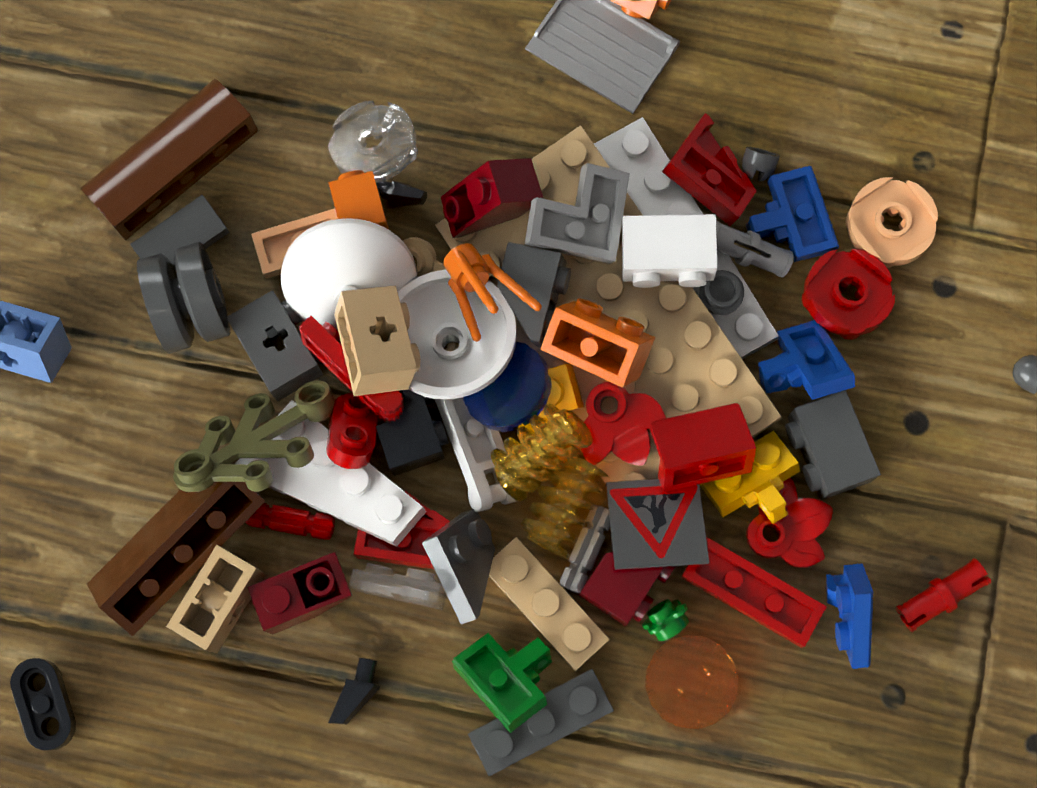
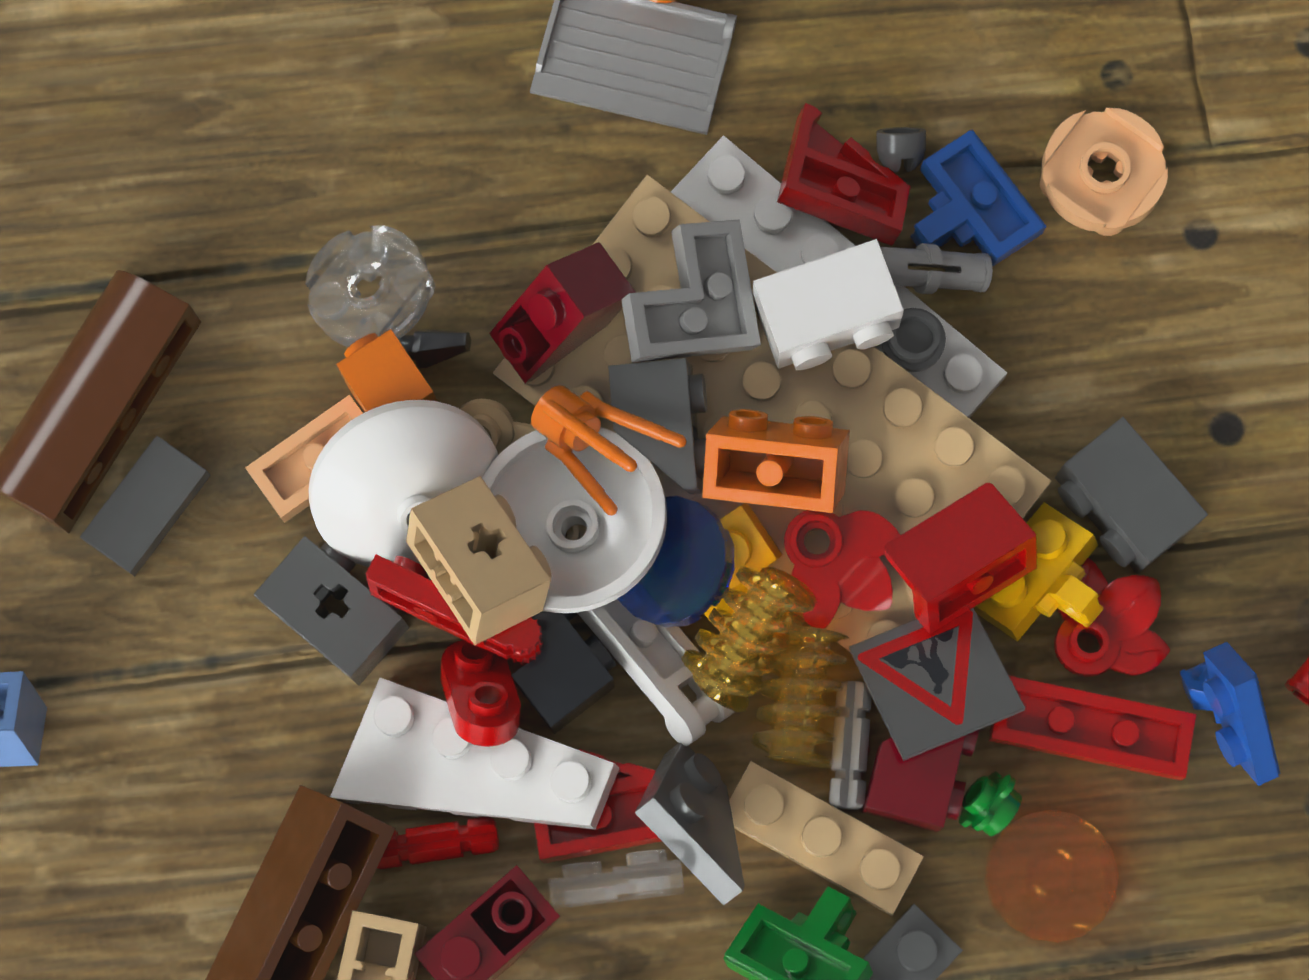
camera: 20 degrees left, 0 degrees up
dark grey wheel [137,241,231,354] -> none
olive plant [173,381,335,492] -> none
blue hinge [758,320,855,400] -> none
red plate [801,248,895,340] -> none

